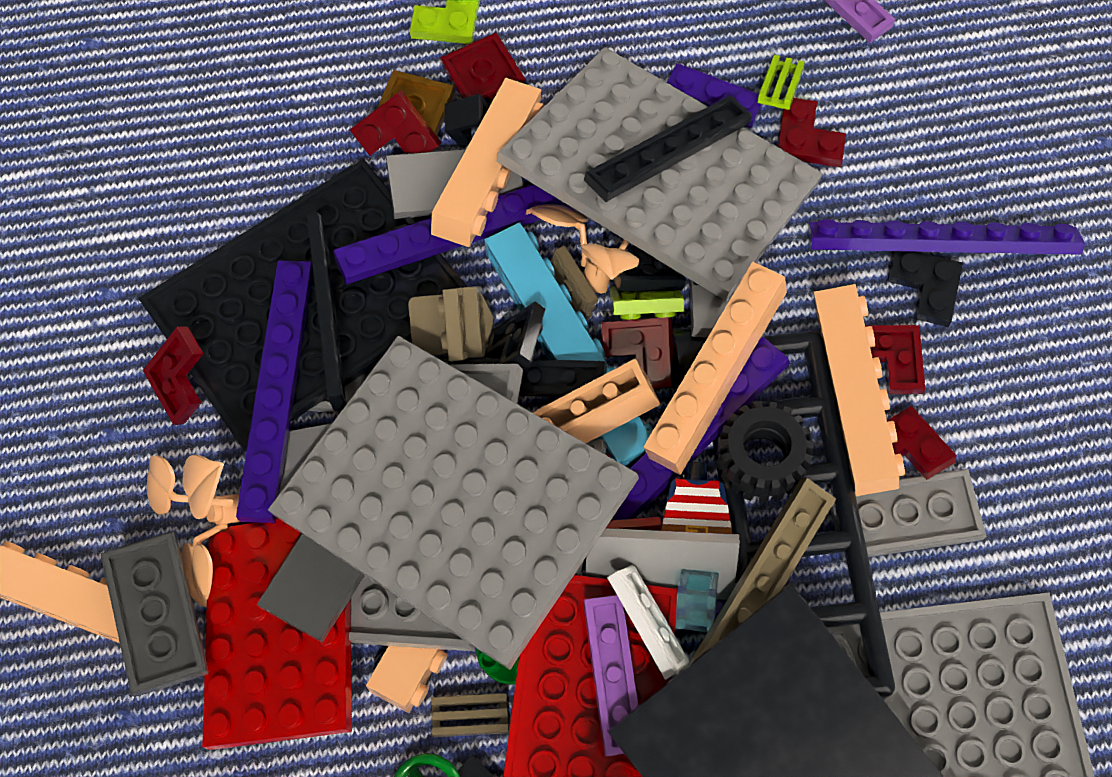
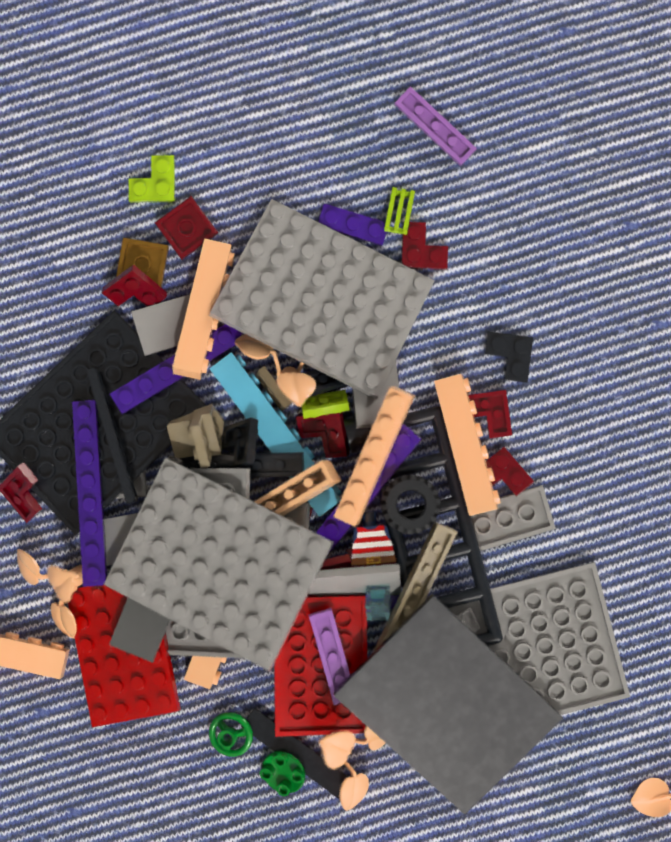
camera: 10 degrees left, 20 degrees up
dark grey tile [100,531,209,697] -> none
dark tan tile [431,693,509,738] -> none
black panel [445,94,490,147] -> none
black tile [584,95,753,202] -> none
white tile [607,565,690,680] -> none
dark purple plate [807,219,1085,255] -> none

